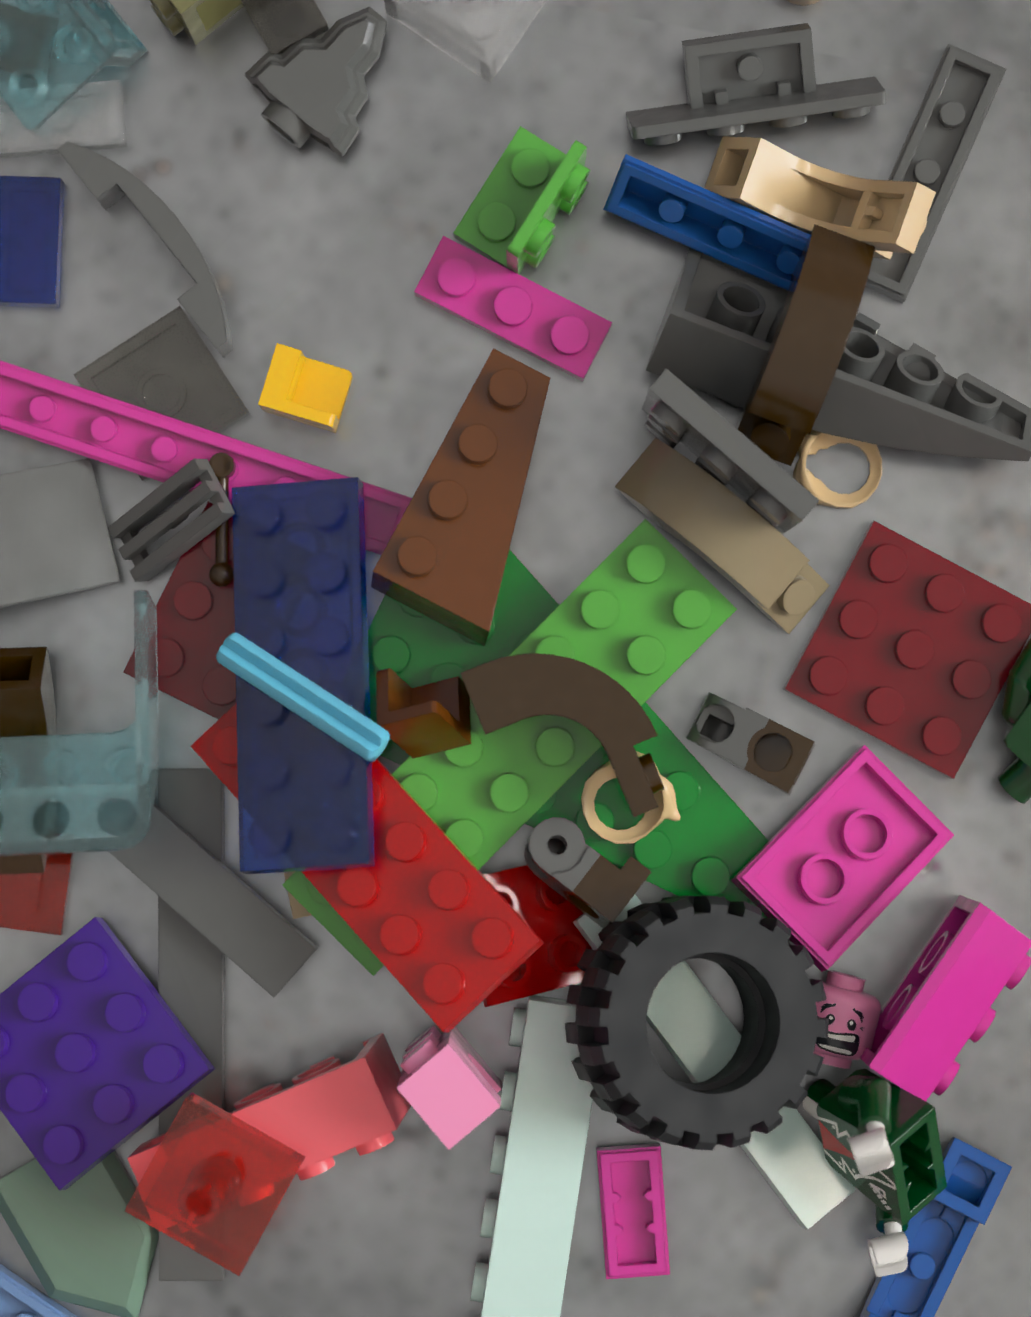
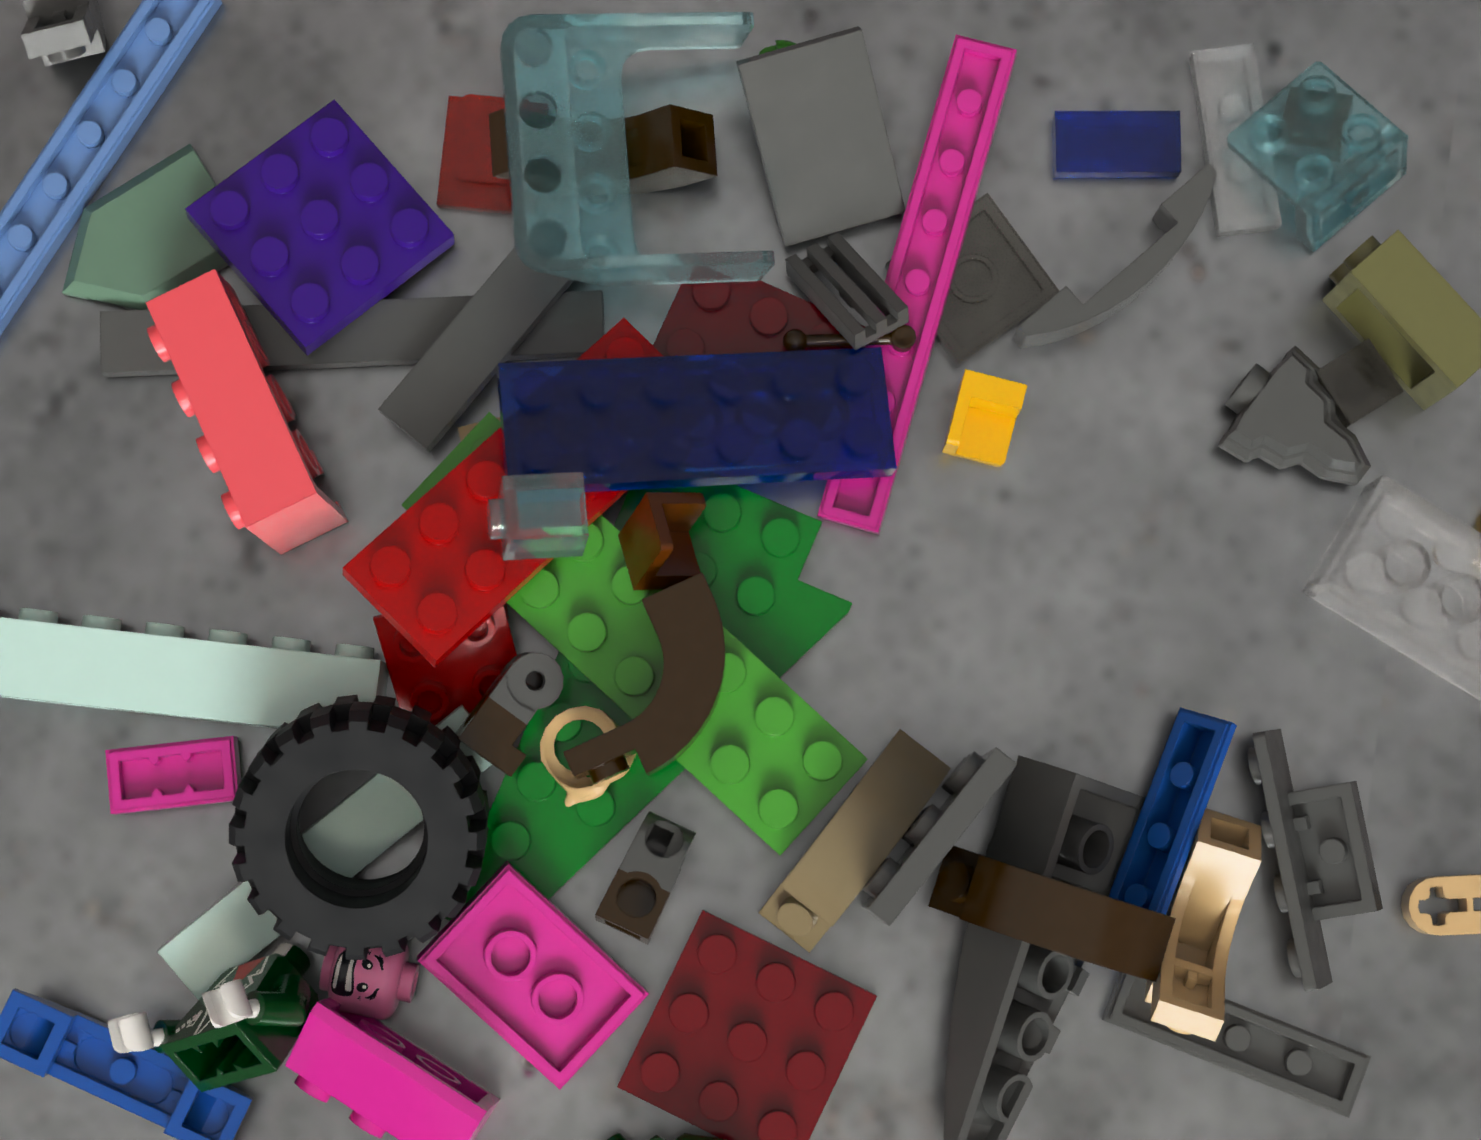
camera: 90 degrees right, 5 degrees down
clear red tile [125,1092,306,1276] -> none
medium azure axle [216,633,390,762] -> none
reddish brown wedge [371,348,551,646] -> none
bright pink arch [397,1025,502,1150] -> none
dark pink plate [414,236,612,382] -> none
bright green bracket [453,126,591,274] -> none
tan piece [793,430,882,508] -> none
none -> clear light blue brick [487,472,589,560]

